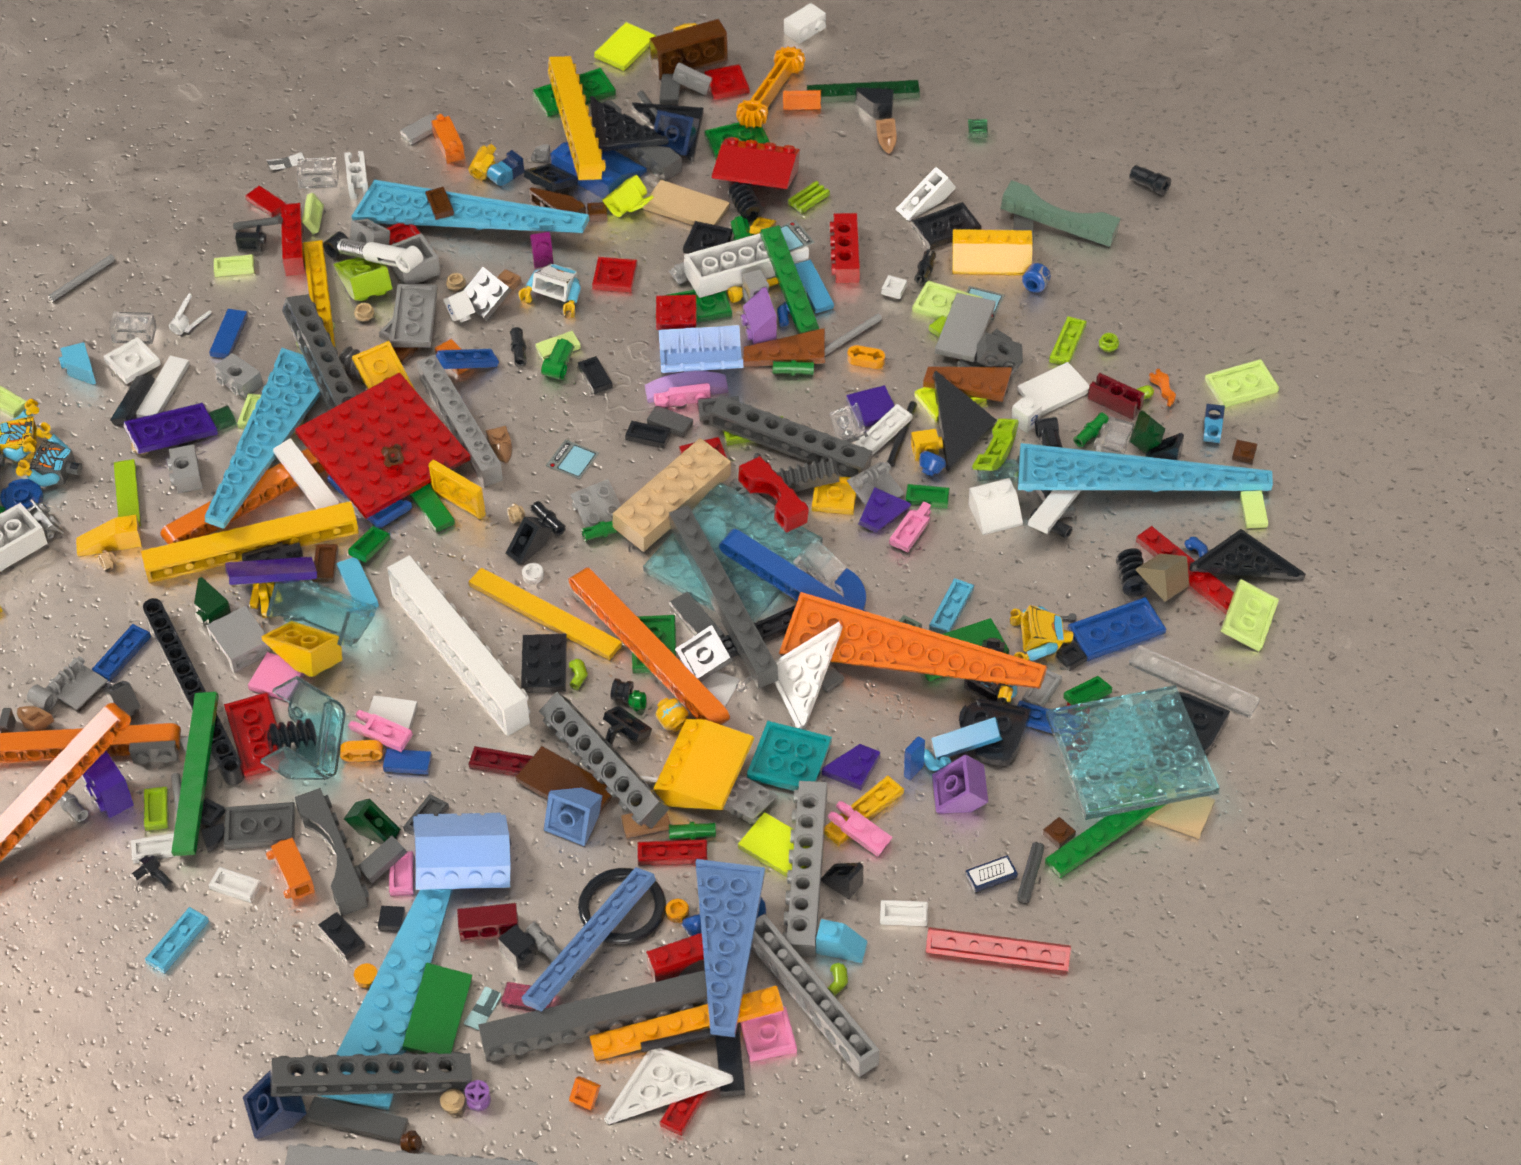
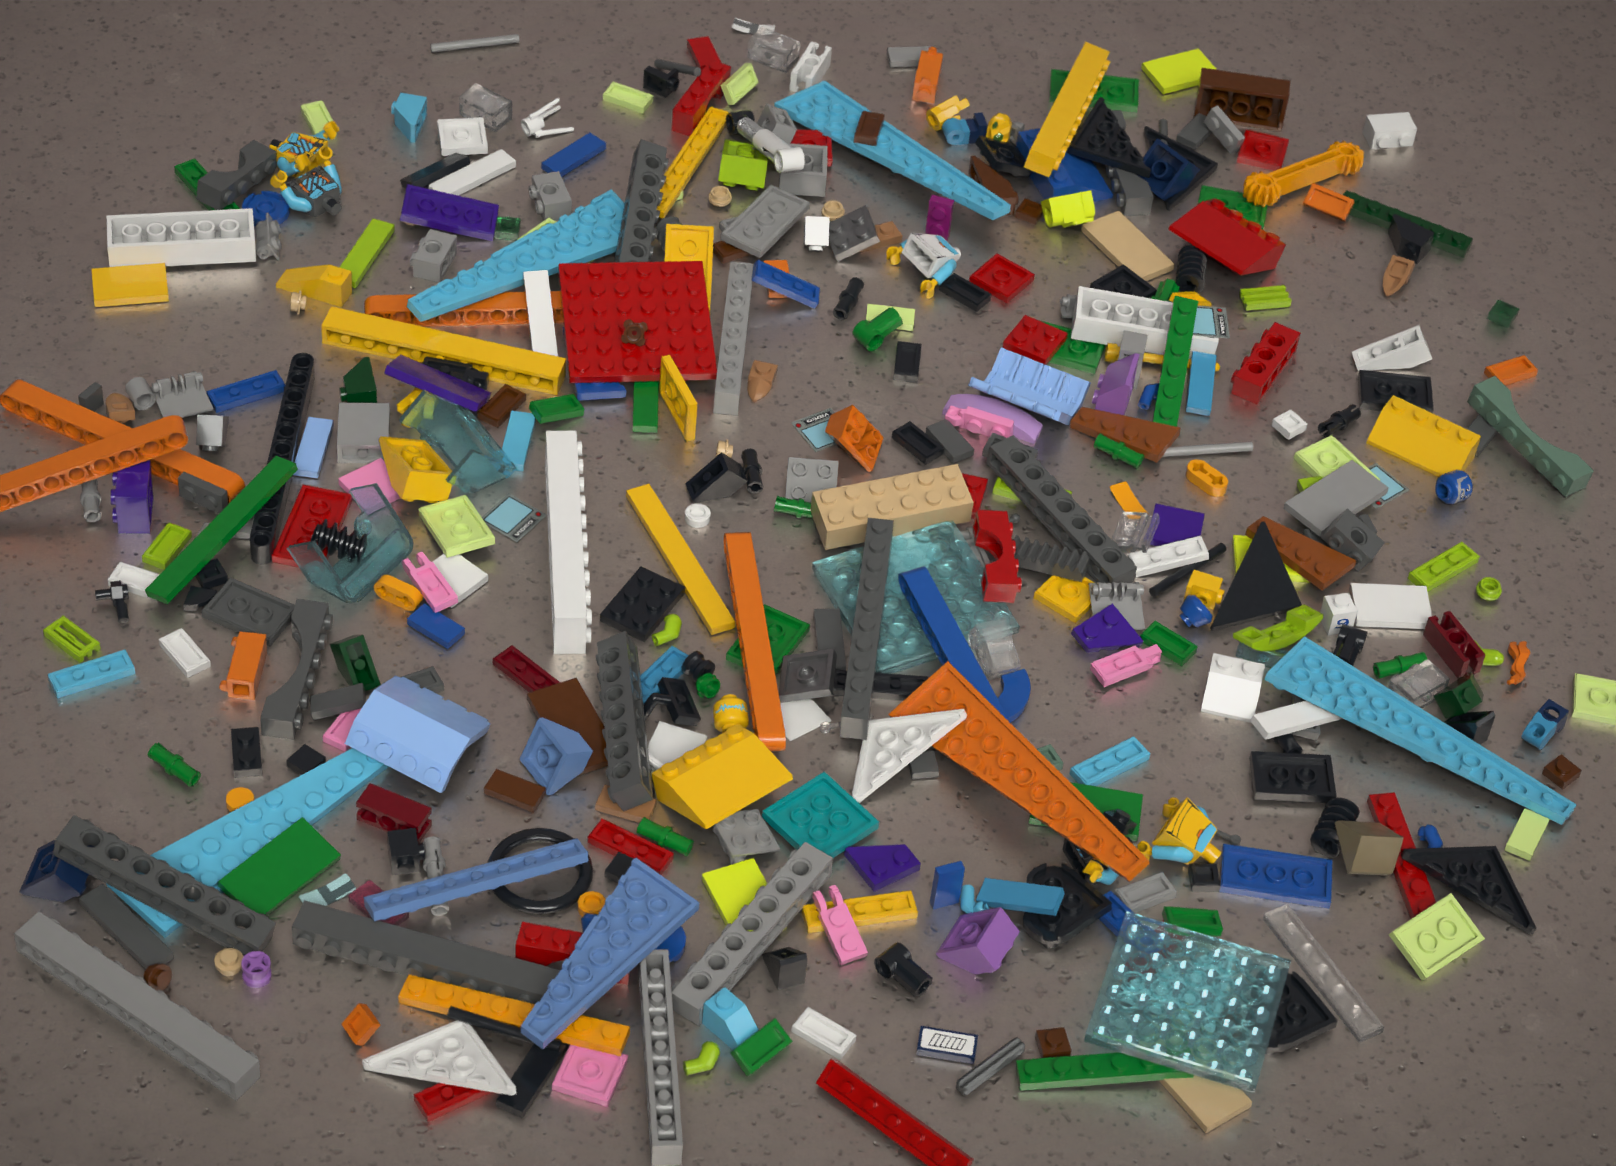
camera: 25 degrees right, 5 degrees down
none -> lime tile [43,615,101,663]
none -> green pin [148,743,201,787]
none -> light blue tile [293,417,334,478]
none -> yellowish green tile [418,495,495,558]
none -> sticker [482,493,547,542]
none -> reddish brown tile [484,769,546,813]
none -> black tile [604,852,634,883]
none -> dark azure tile [640,646,689,705]
none -> white sticker [648,721,708,764]
none -> green tile [730,1018,792,1076]
none -> orange slope [825,405,884,472]
none -> black piece [874,942,933,997]
none -> black tile [939,273,992,312]
none -> yellow rock [986,113,1012,143]
none -> light orange sticker [1110,481,1149,519]
none -> black plate [1249,751,1337,803]
none -> orange tile [1484,355,1538,386]

